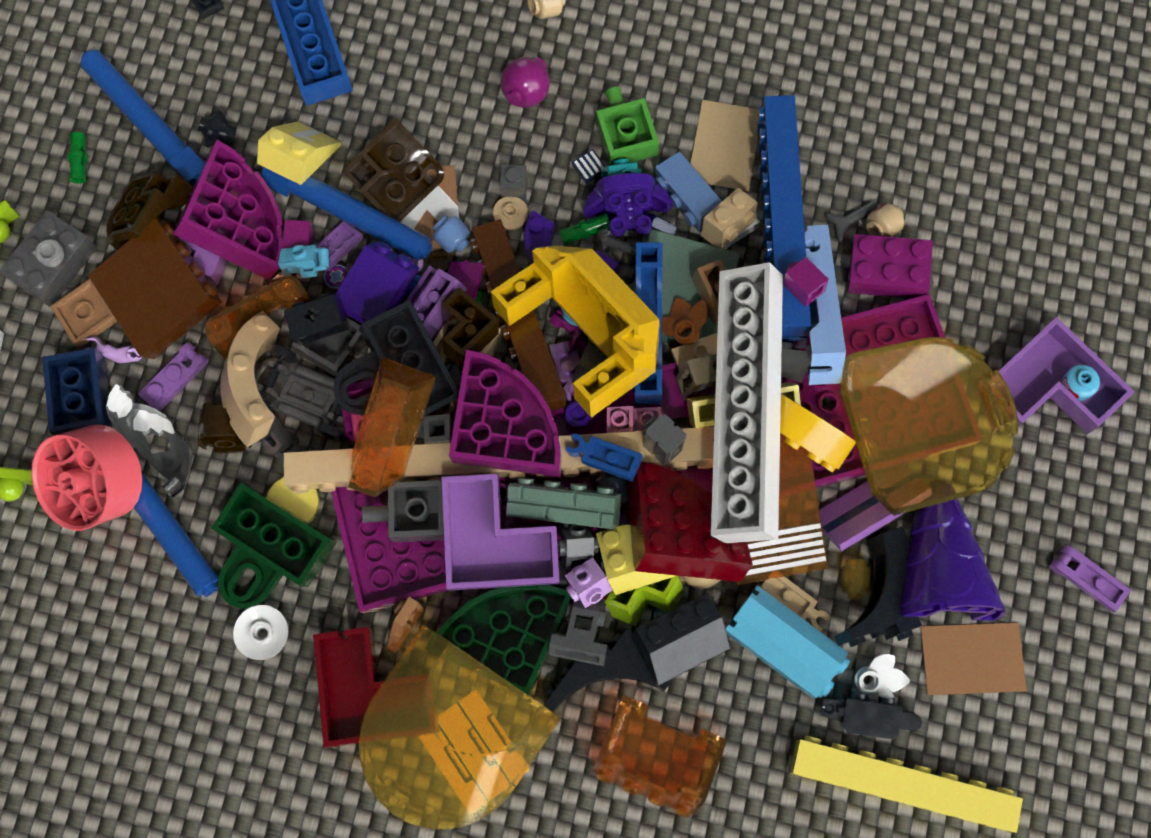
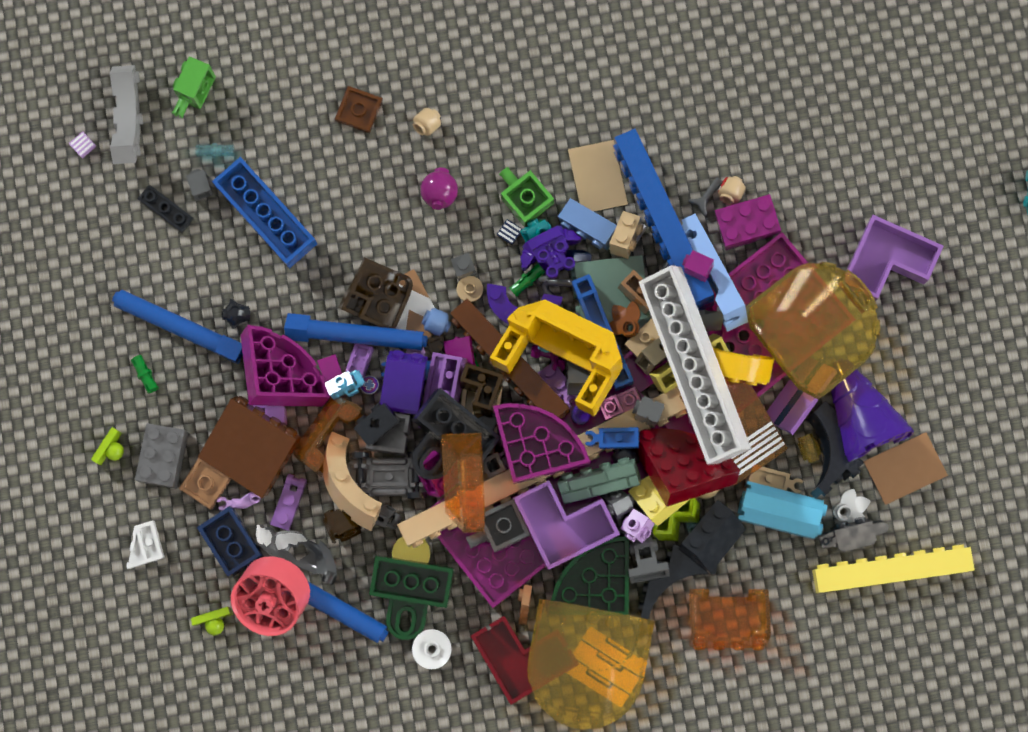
camera: 20 degrees left, 5 degrees up
light grey tile [35,239,64,267] -> none
dark brown slope [106,171,193,249] -> none
light yellow slope [257,121,341,185] -> none
medium lavender plate [1049,545,1131,613] -> none
medium azure head [1060,364,1100,402] -> none

